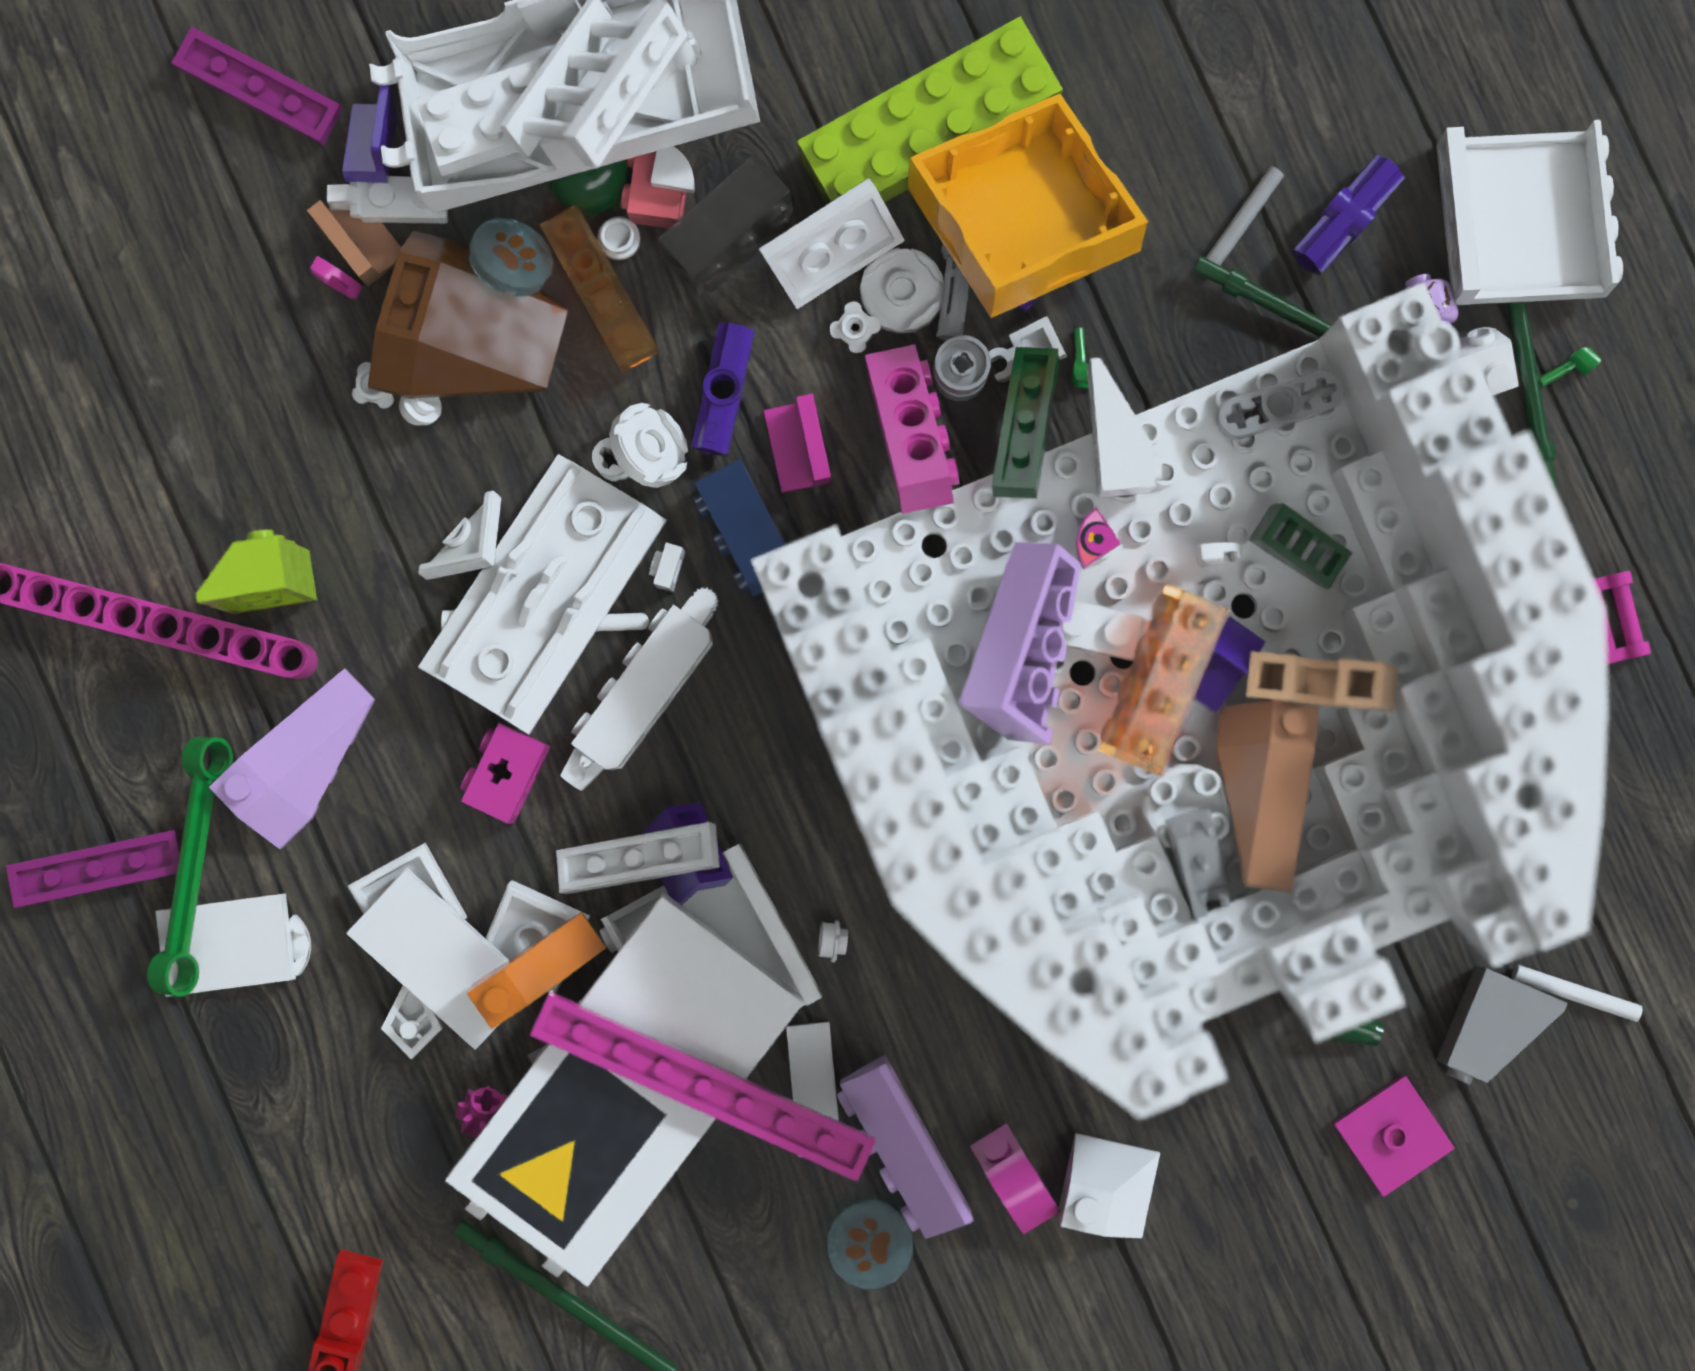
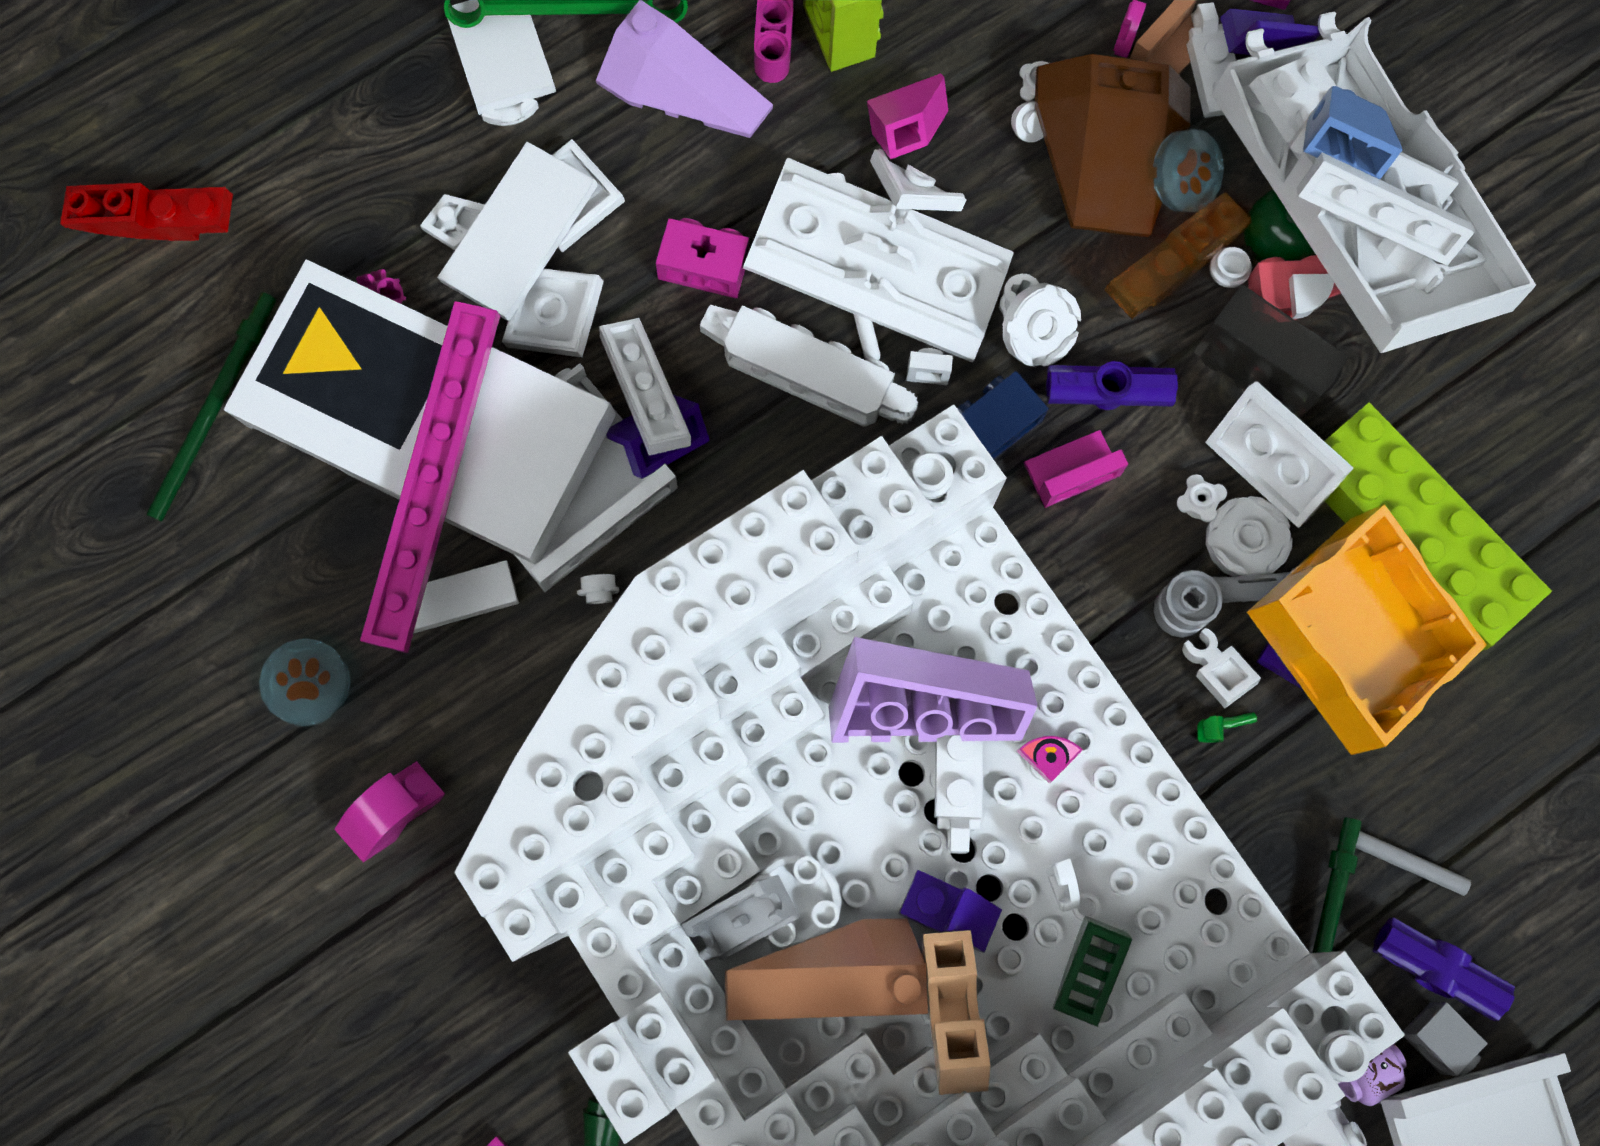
camera: 70 degrees right, 10 degrees down
orange slope [466,912,606,1030] -> none
lavender slope [837,1055,974,1239] -> none
dark pink brick [865,344,959,514] -> none
dark green plate [992,347,1060,499] -> none
white slope [1057,1133,1160,1238] -> none
white slope [1087,358,1162,497] -> none
clear orange brick [1099,585,1230,776] -> none
light grey beam [1216,371,1344,439] -> none
none -> dark pink slope [867,73,948,159]
none -> white plate [906,452,953,499]
none -> medium blue torso [1303,86,1403,179]
none -> light grey brick [1403,1002,1488,1076]

